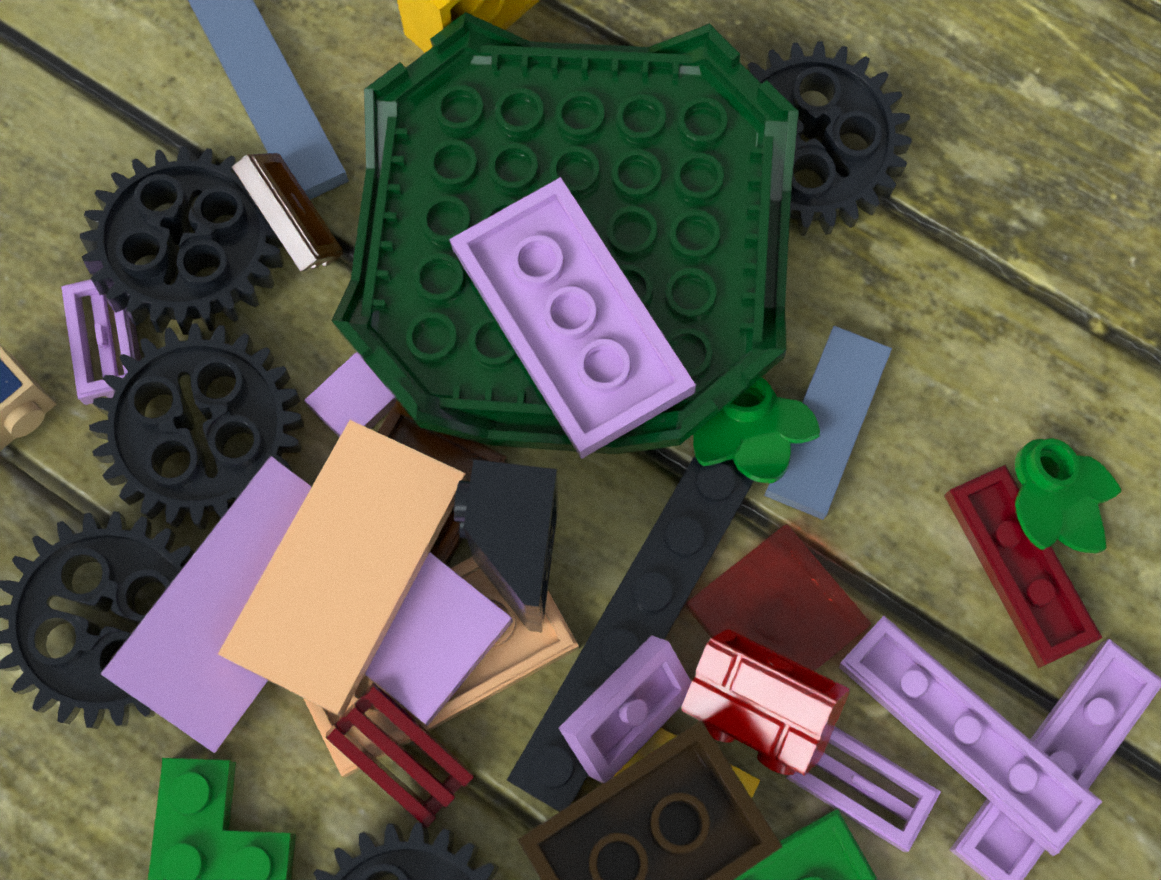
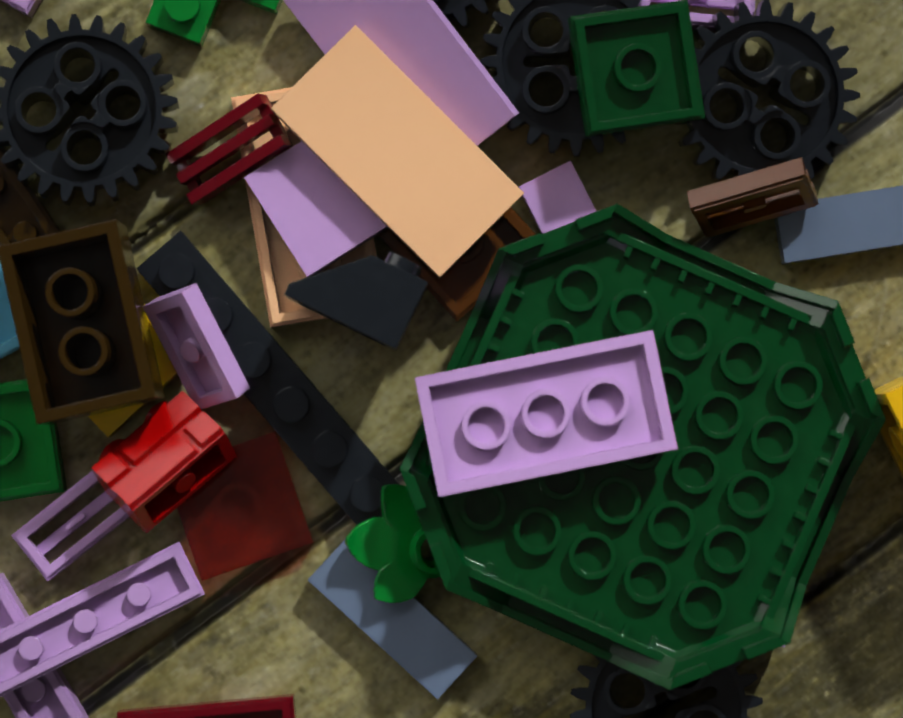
camera: 105 degrees right, 15 degrees up
none -> dark green tile [567,0,705,137]

